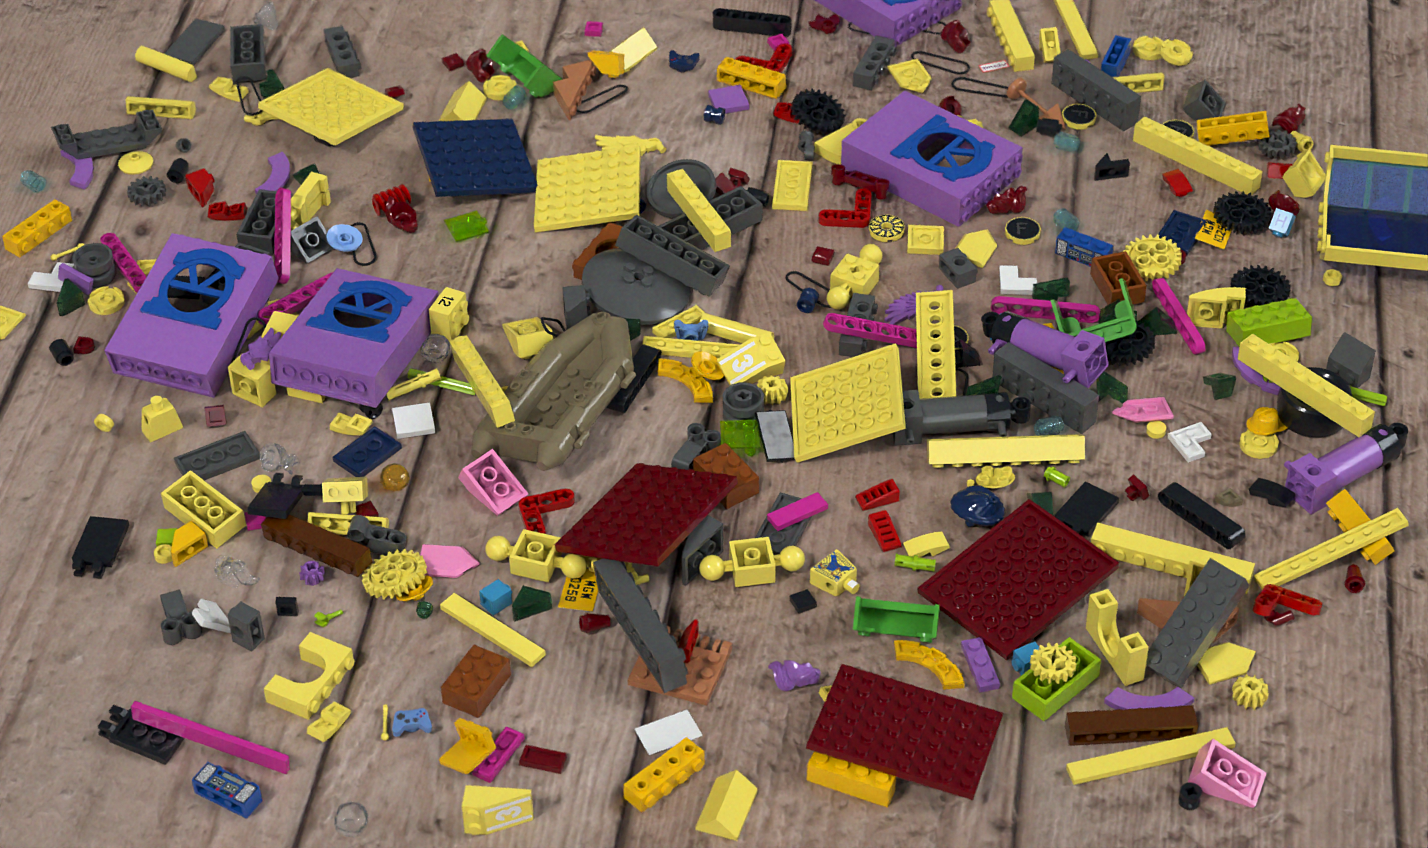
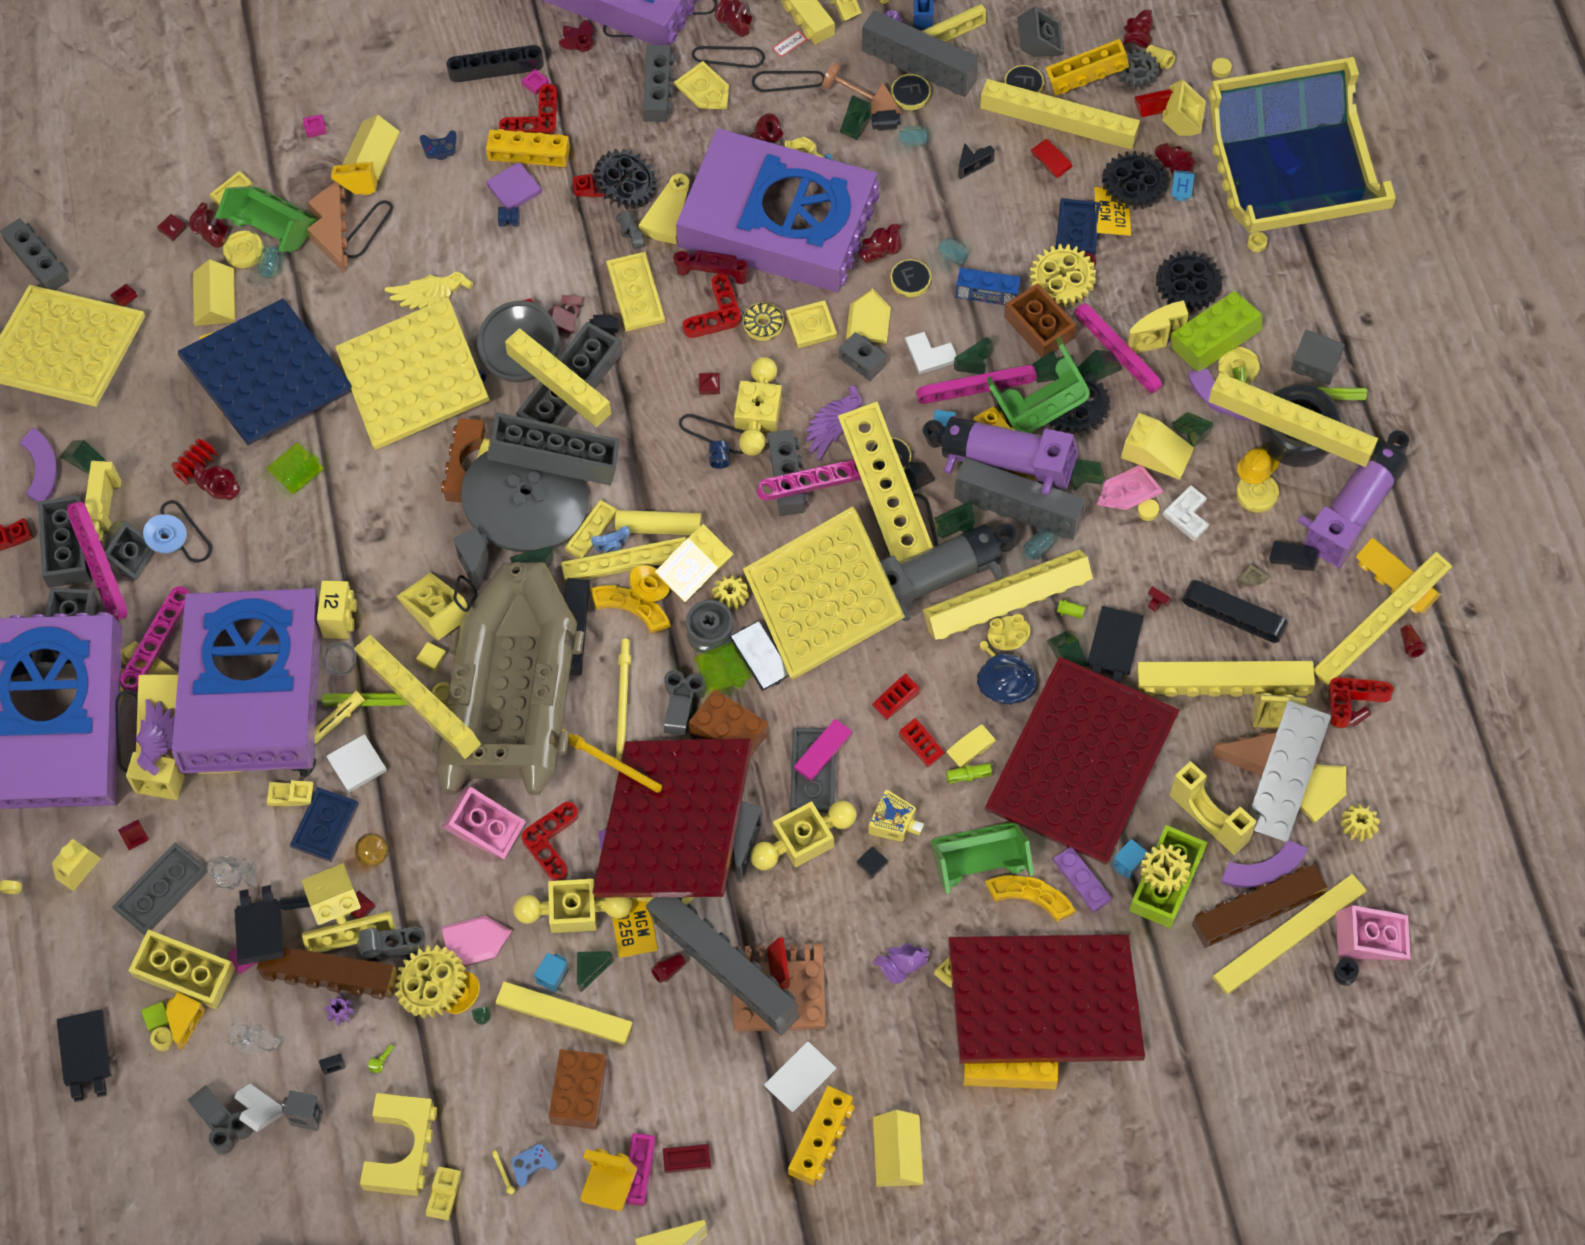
camera: 20 degrees left, 20 degrees up
light yellow tile [251,475,271,493] -> none
none -> light yellow tile [416,642,447,671]
none -> yellow bar [561,729,662,793]
none -> light yellow bar [616,639,631,762]
none -> light yellow slope [1121,413,1194,480]

